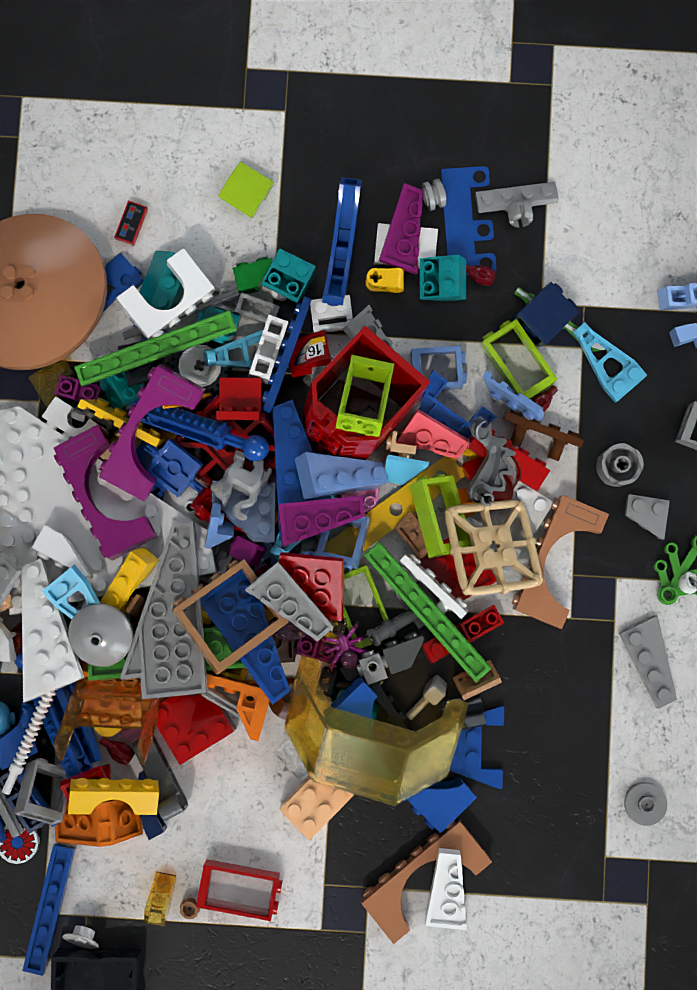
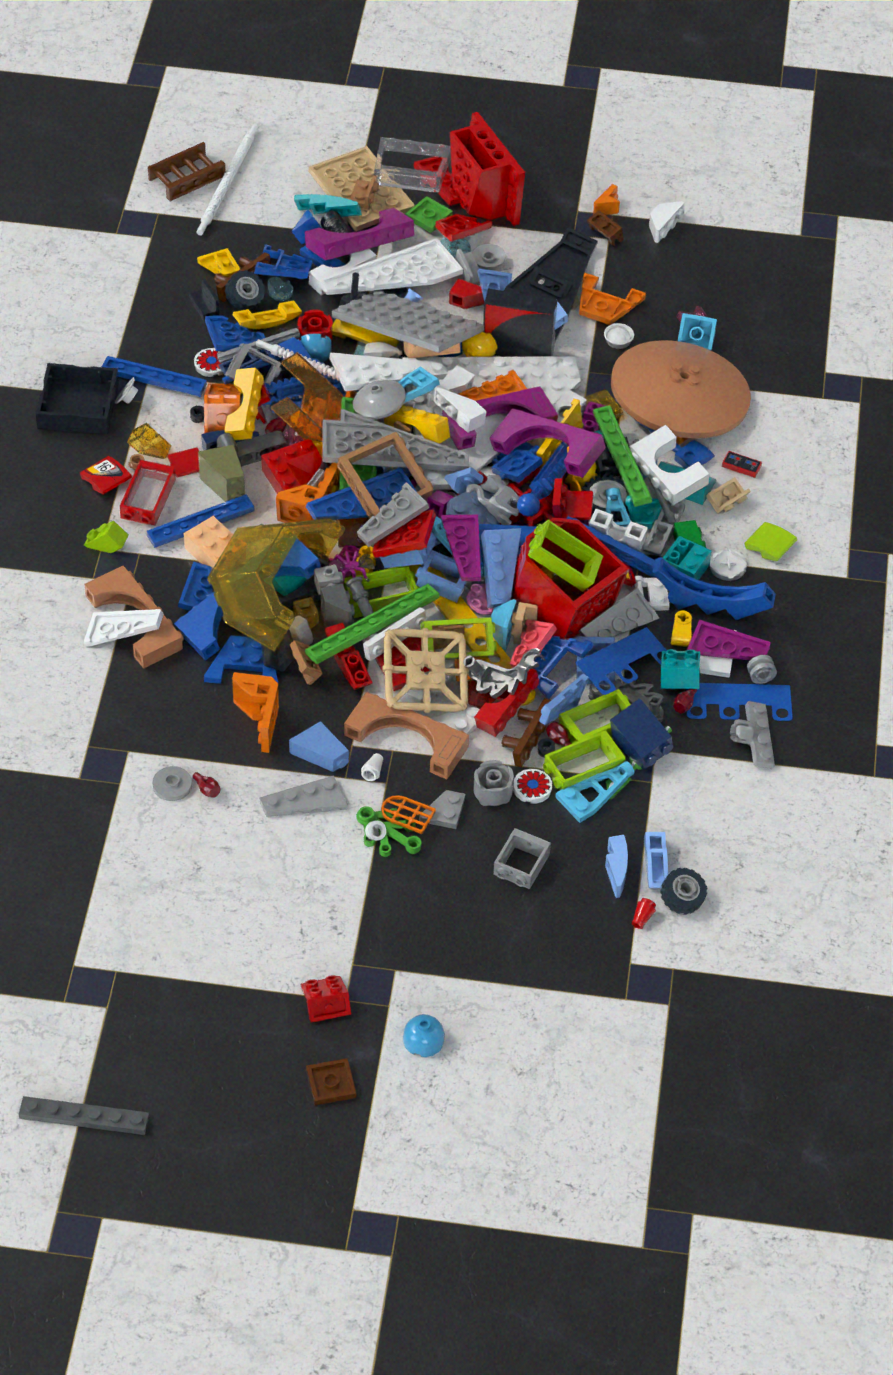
camera: 90 degrees right, 35 degrees down
none -> red slope [80,456,132,494]
none -> lime slope [84,521,129,553]
none -> blue plate [146,494,255,548]
none -> red piece [167,447,199,478]
none -> blue wing [178,561,213,611]
none -> black bush [190,405,204,423]
none -> dark red piece [193,772,221,798]
none -> olive slope [198,445,245,502]
none -> orange bracket [232,672,279,753]
none -> medium blue slope [289,721,349,772]
none -> clear yellow brick [294,597,319,628]
none -> white cone [361,753,383,781]
none -> orange window [381,795,436,834]
none -> white slope [433,387,487,433]
none -> orange wing [458,369,527,401]
none -> tile [513,769,552,804]
none -> black bush [538,738,555,758]
none -> lime window [543,730,625,790]
none -> blue piece [575,627,667,695]
none -> dark grey animal [588,678,664,723]
none -> tan bracket [706,477,751,514]
none -> white tile [710,549,747,581]

